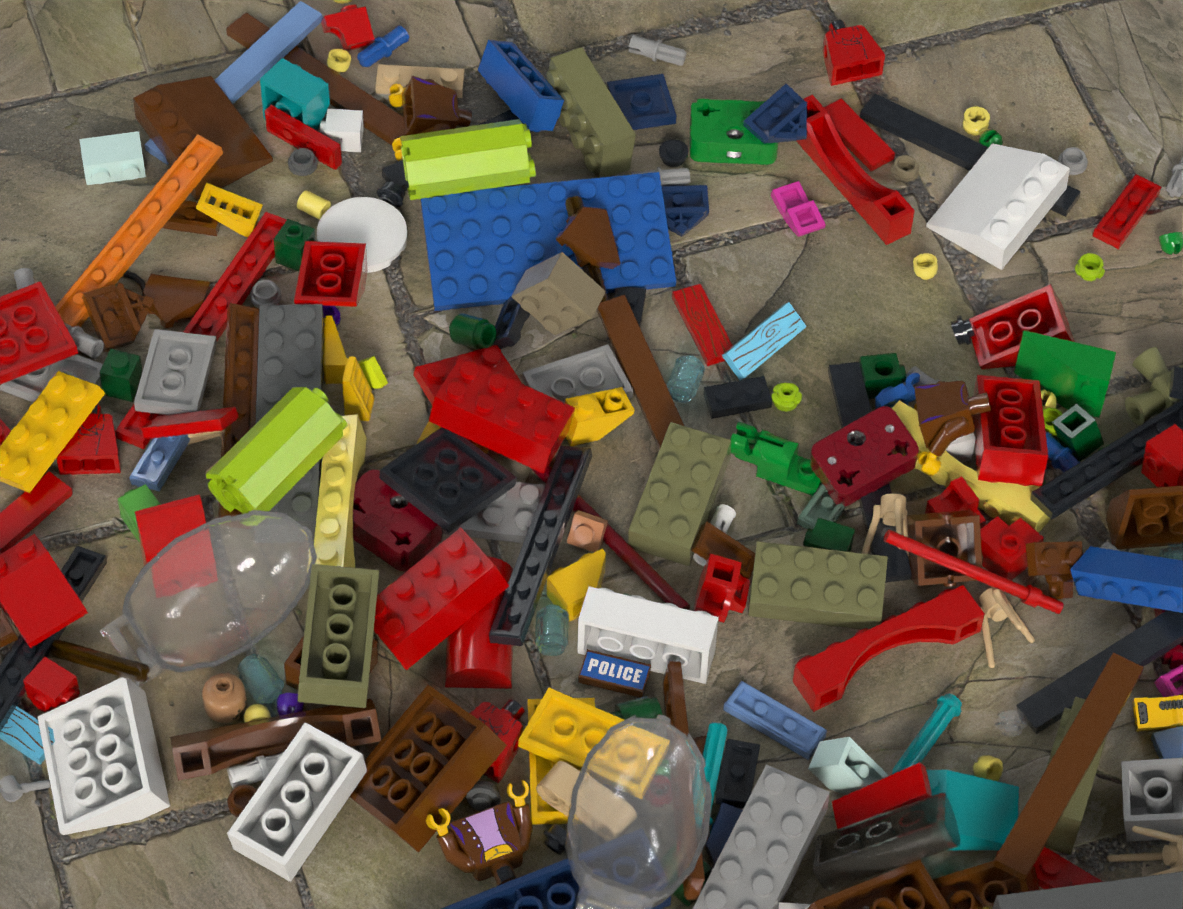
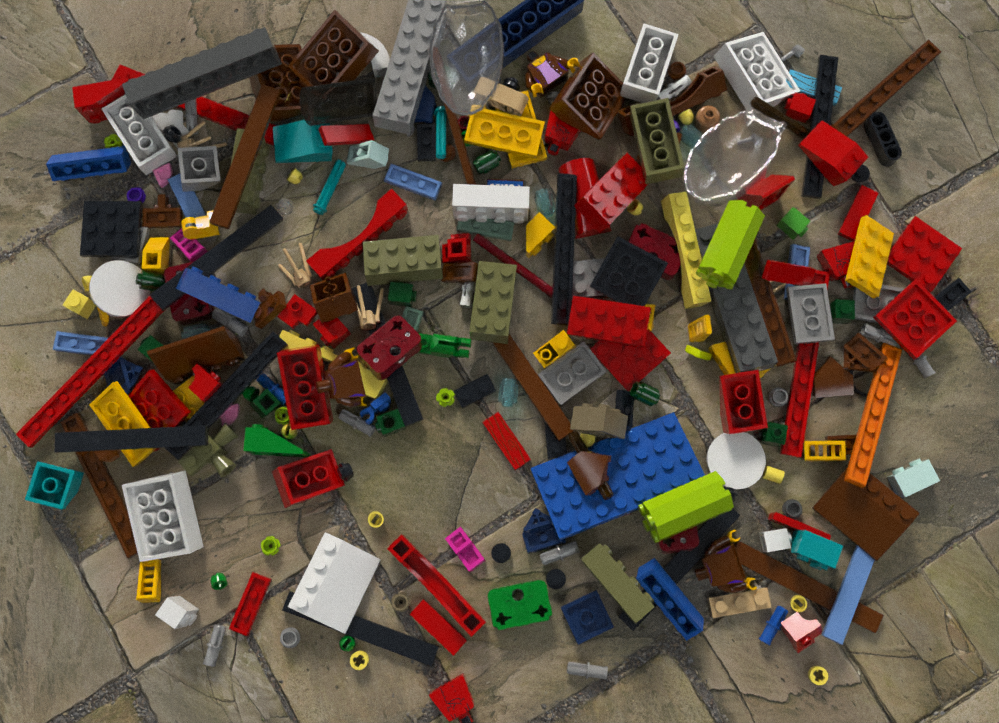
camera: 170 degrees right, 25 degrees up
nougat plate [567,510,608,552] -> none
medium azure tile [722,302,807,380] -> none
dark blue slope [743,84,807,144] -> none
red bar [884,529,1064,614] -> none
none -> black plate [491,543,511,563]

